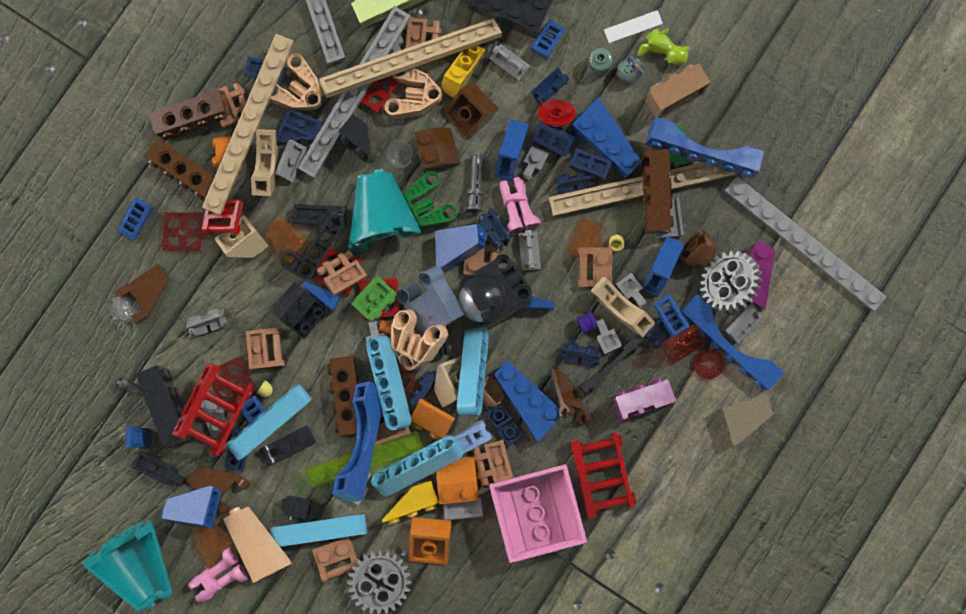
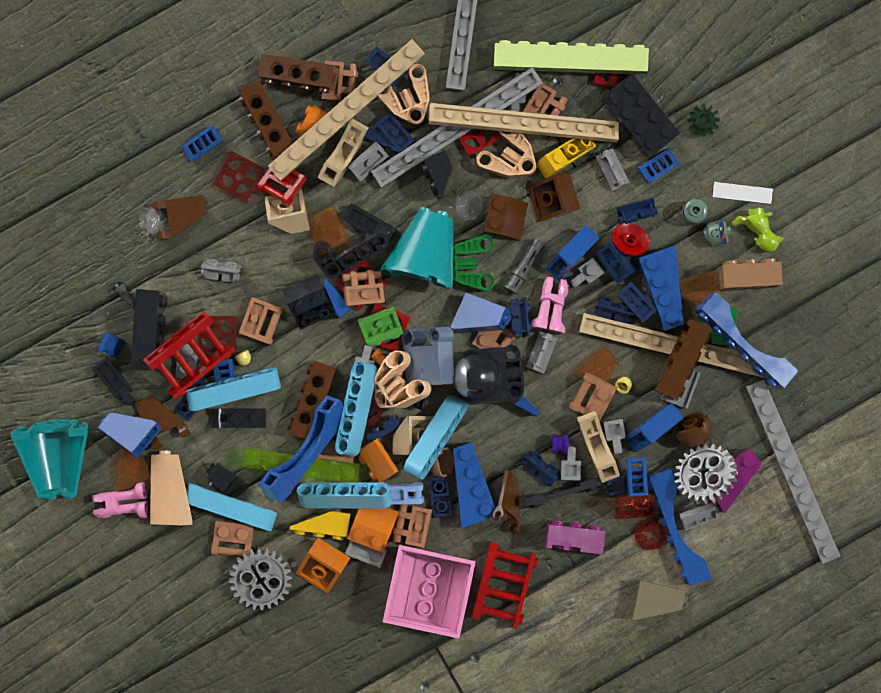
camera: 25 degrees right, 5 degrees up
none -> clear orange wing [679,270,723,303]

